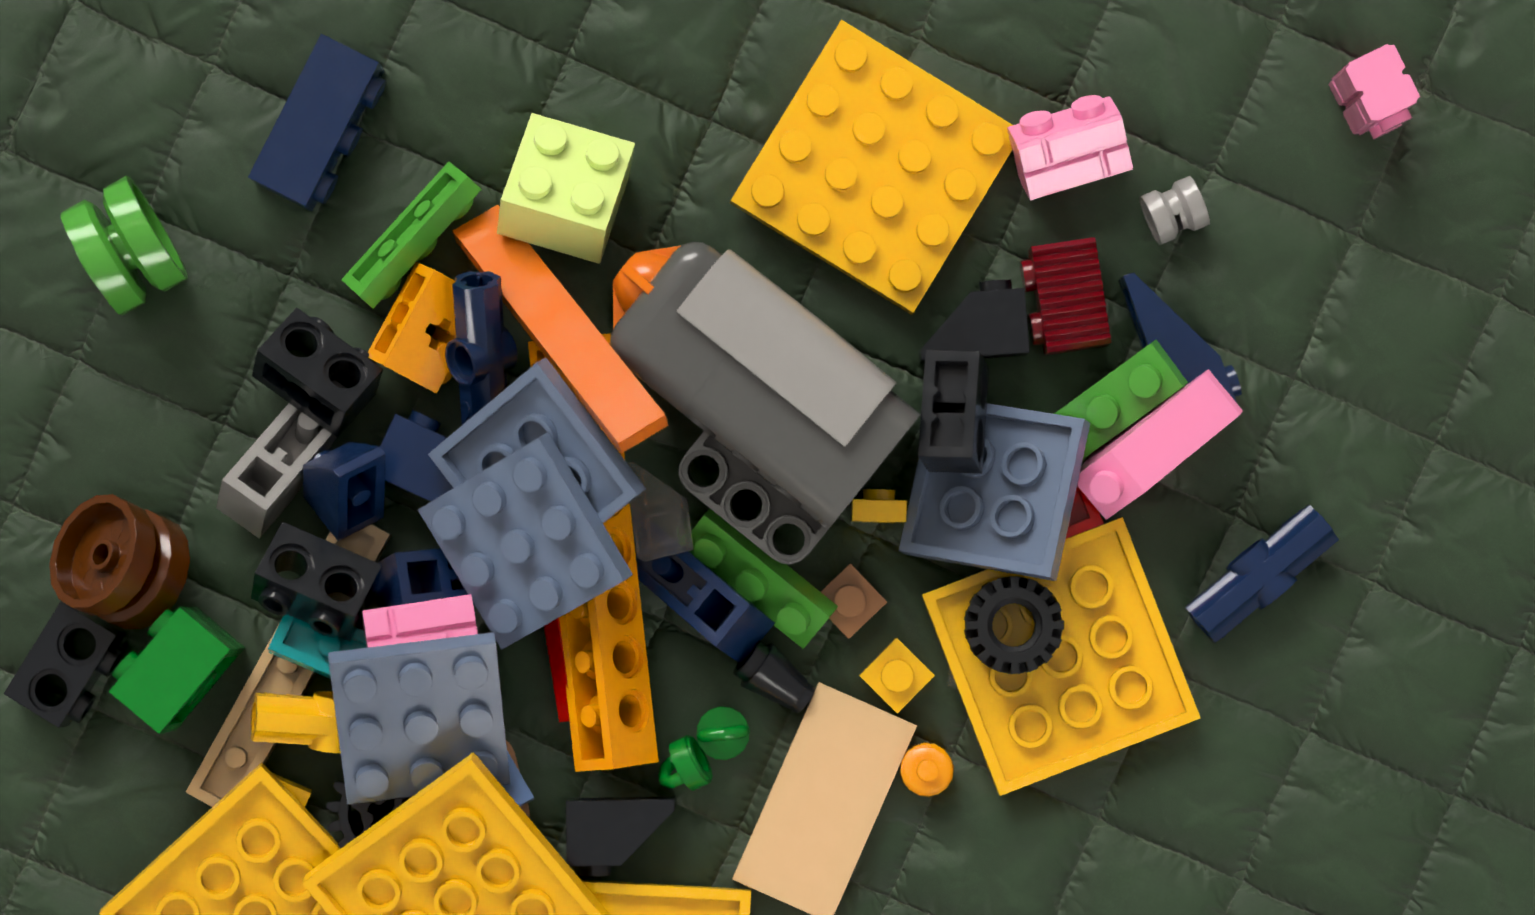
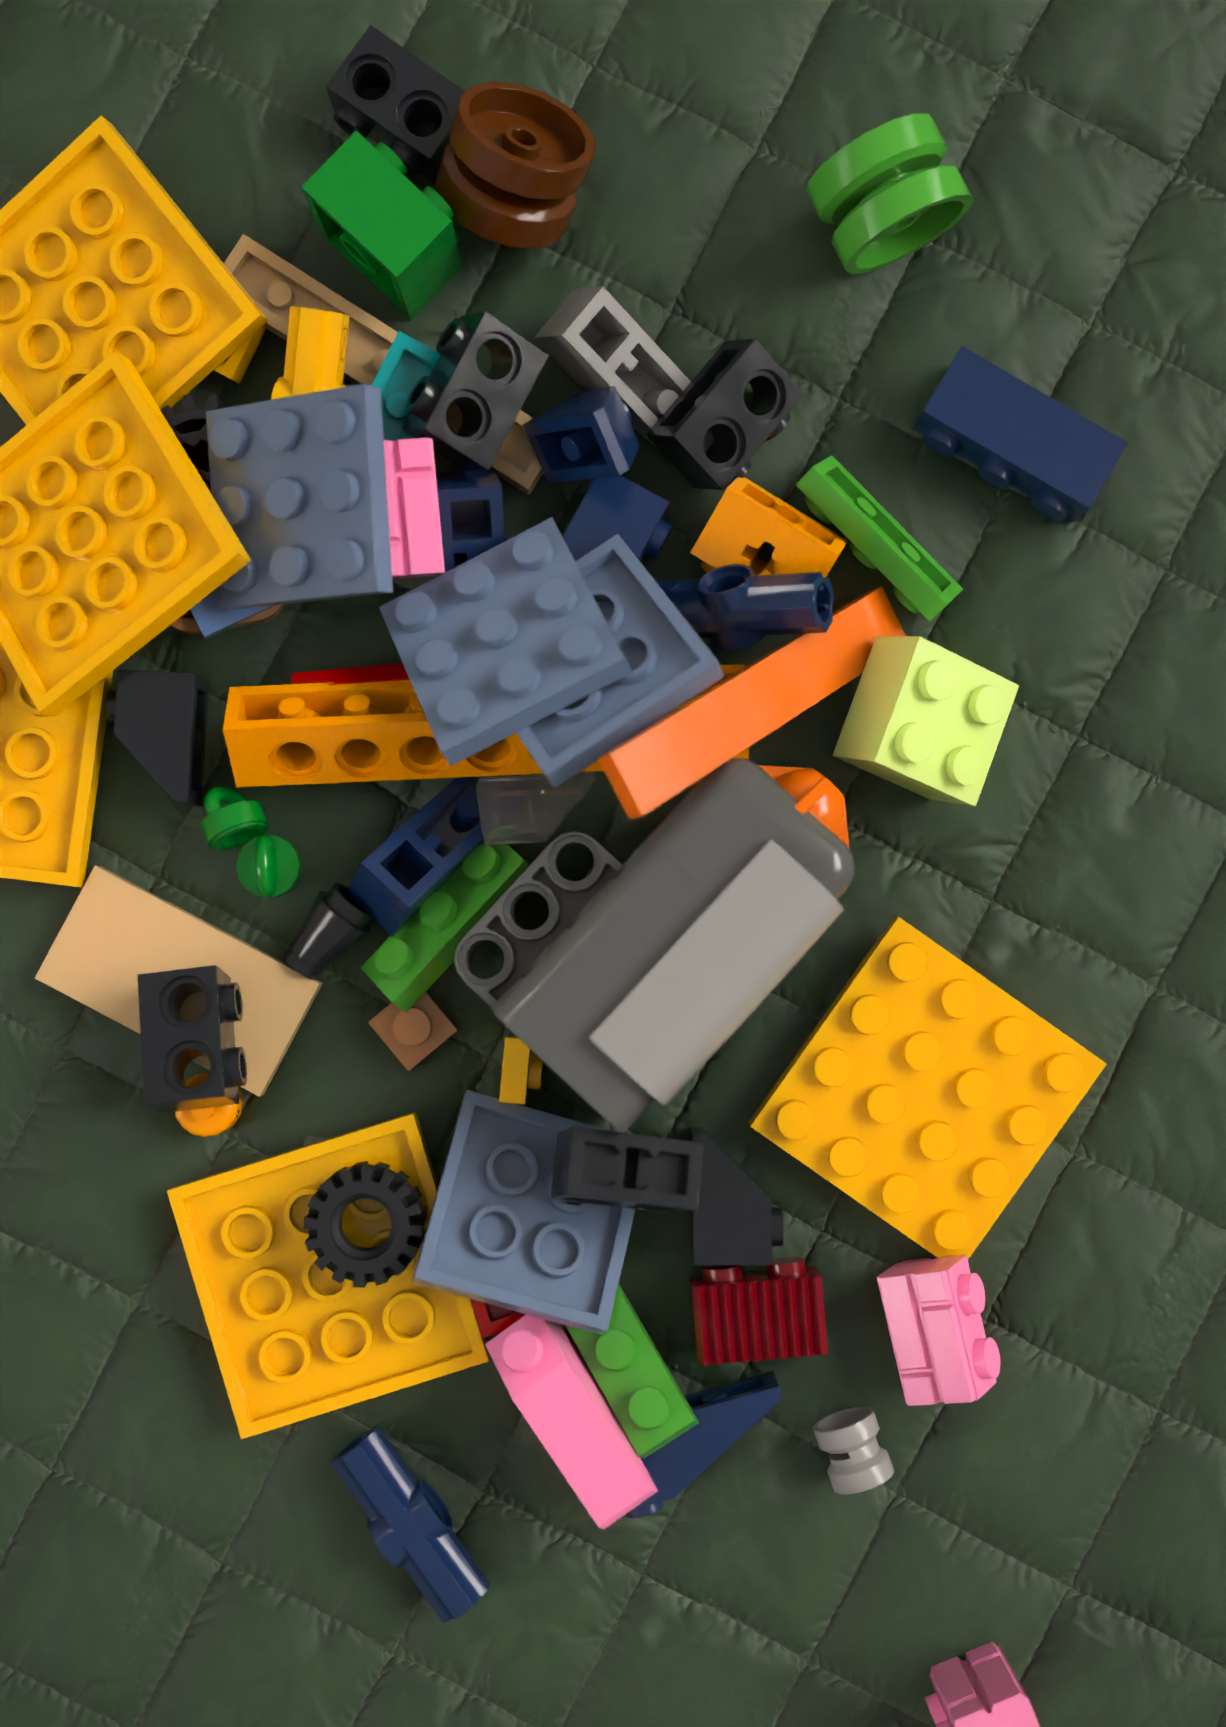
camera: 90 degrees right, 0 degrees up
yellow plate [859,637,935,714] -> none
none -> black brick [137,965,247,1113]

